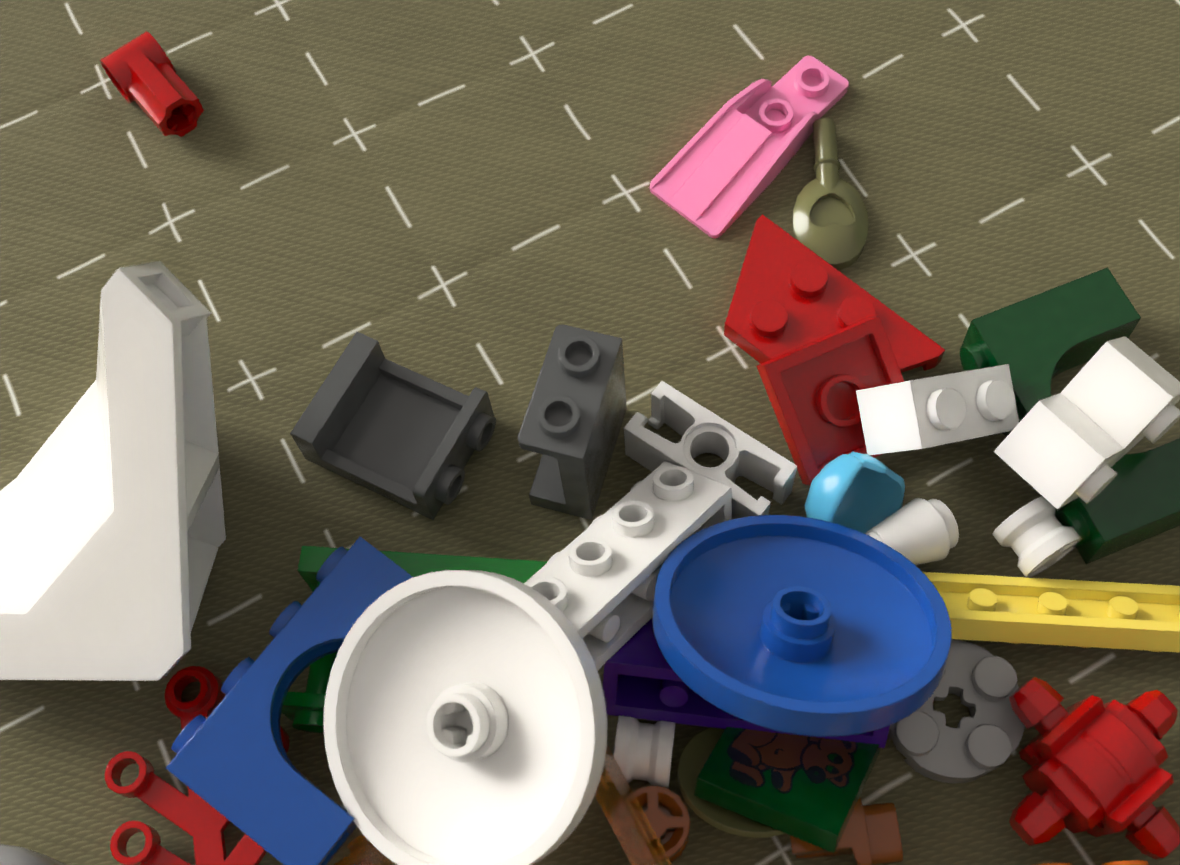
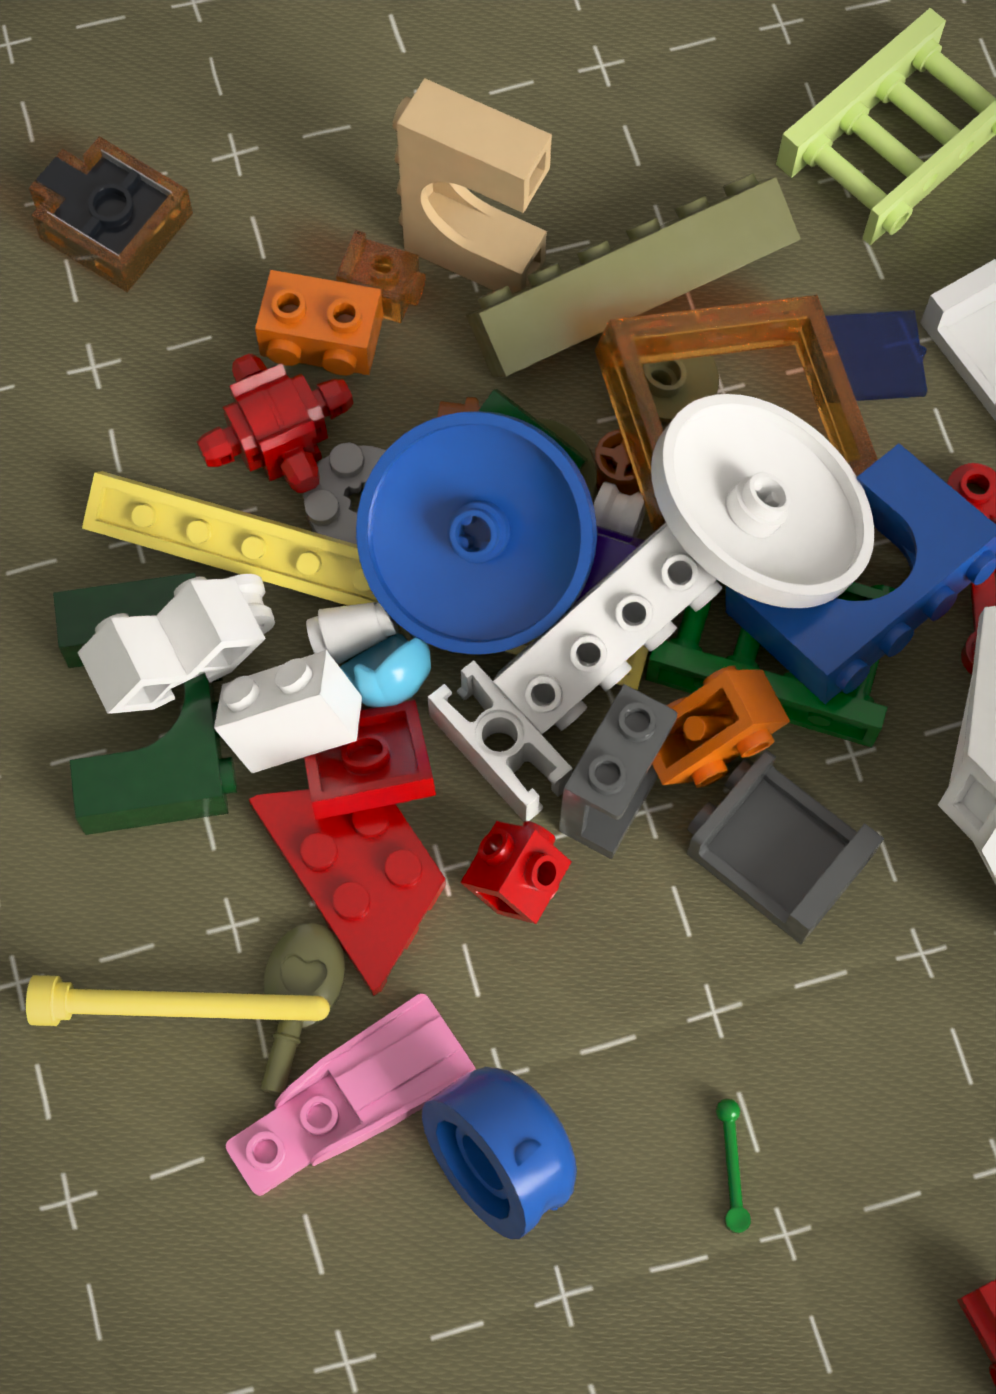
camera: 175 degrees left, 5 degrees up
none -> light yellow piece [26,975,330,1026]
none -> blue piece [422,1067,577,1240]
none -> red brick [460,821,572,924]
none -> orange brick [652,666,790,788]
none -> green hinge [716,1098,751,1234]

